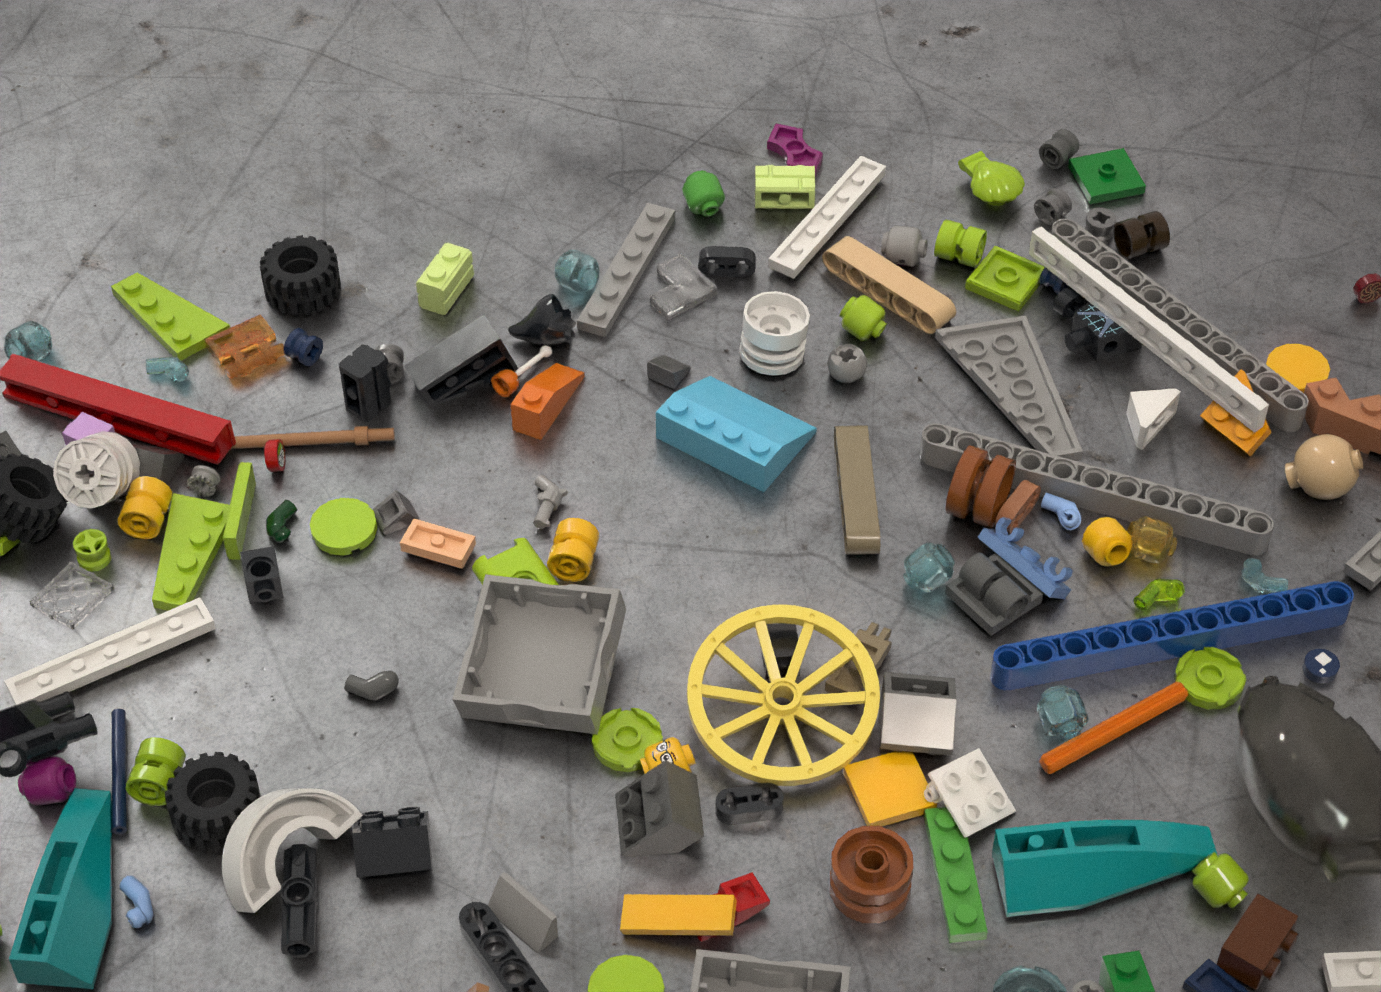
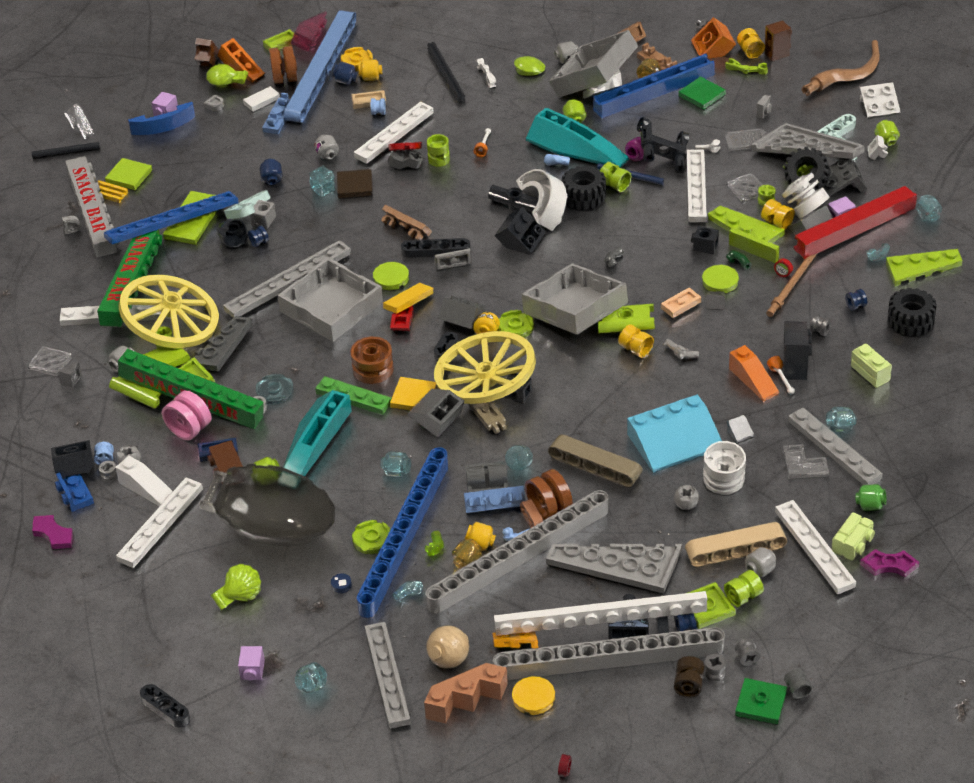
camera: 125 degrees right, 5 degrees down
light grey bush [187,465,221,497] -> none
clear orange plate [205,314,285,380] -> none
black brick [339,344,391,422] -> none
black hat [508,294,577,346] -> none
black beam [698,246,756,278] -> none
lime head [839,295,887,342] -> none
white hinge [924,748,1016,838] -> none
lime animal [958,151,1025,206] -> none
orange axle [1039,682,1188,774] -> none
white slope [1126,388,1181,450] -> none

